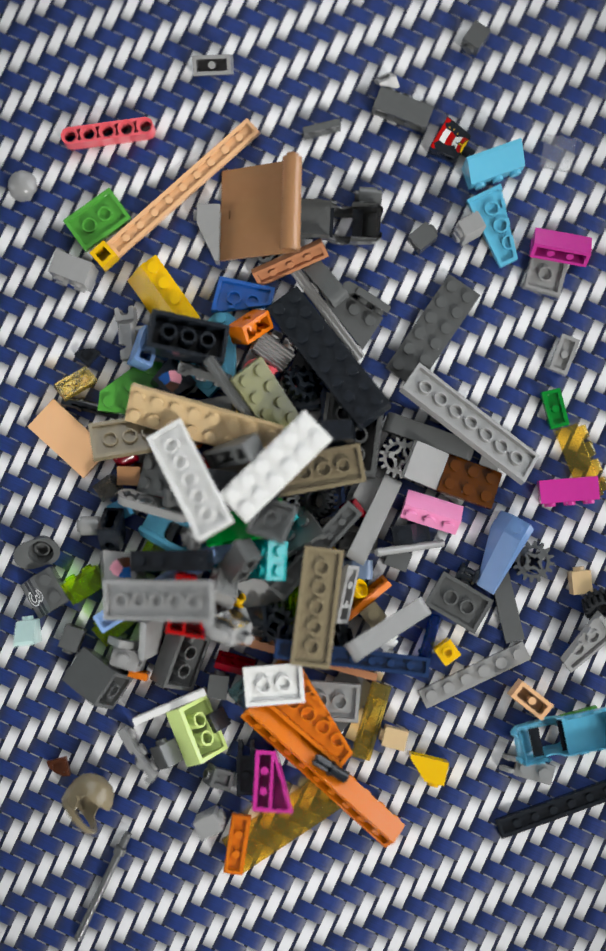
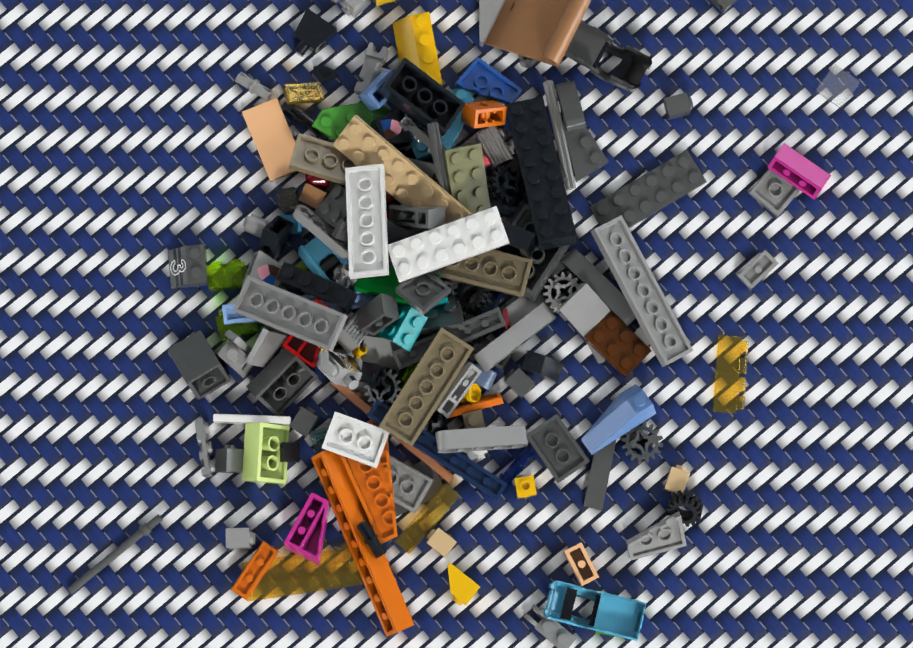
camera: 25 degrees right, 5 degrees down
dark grey piece [13,535,60,569] -> none
light aqua slope [13,615,42,647] -> none
copper tile [47,756,71,776] -> none
dark grey brick [58,623,88,654] -> none
dark tan piece [61,773,114,835] -> none
orange tile [127,670,150,681] -> none
dark grey bracket [203,763,236,792] -> none
dark red plate [214,650,256,676] -> none
black hinge [236,739,256,795] -> none
nougat plate [251,238,329,285] -> none
dark grey hinge [343,281,391,316] -> none
dark grey brick [354,187,382,205] -> none
light grey bar [374,539,445,557] -> none
bright pink brick [400,489,464,535] -> none
light grey plate [418,641,531,709] -> none
torso [427,117,476,164] -> none
light grey brick [452,211,486,246] -> none
black bush [455,562,480,586] -> none
medium azure slope [461,138,525,190] -> none
medium azure wing [466,183,518,268] -> none
dark pink brick [537,476,600,507] -> none
green plate [540,388,570,430] -> none
none -> light grey pin [235,71,273,101]
none -> black torso [294,8,337,57]

